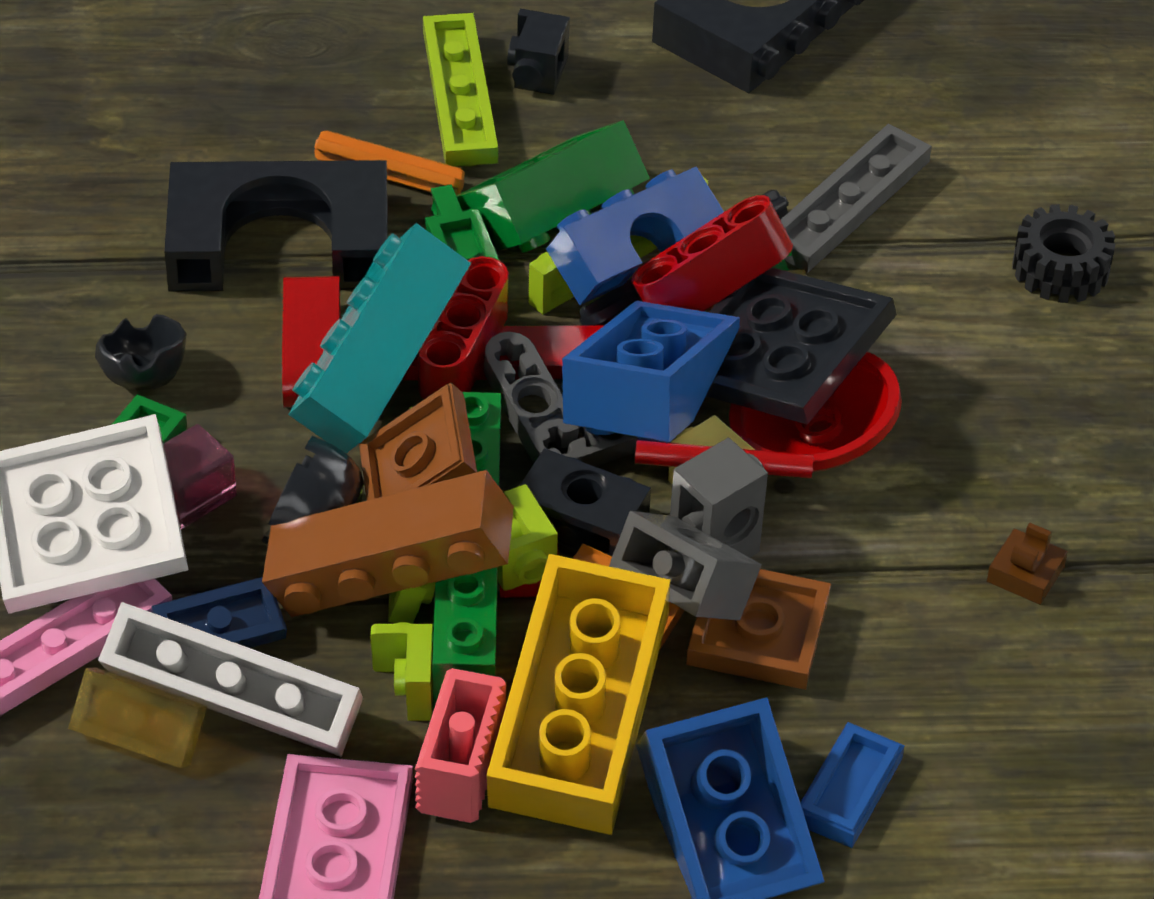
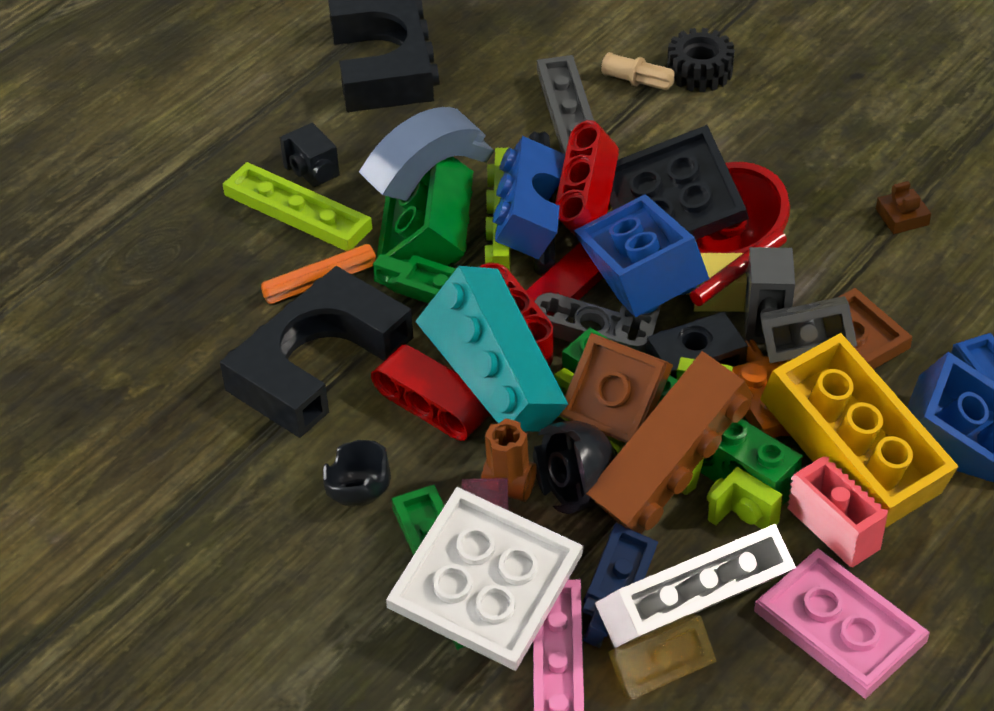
camera: 45 degrees left, 0 degrees up
none -> sand blue arch [359,107,495,201]
none -> dark orange piece [480,418,537,502]
none -> tan axle [601,52,675,90]

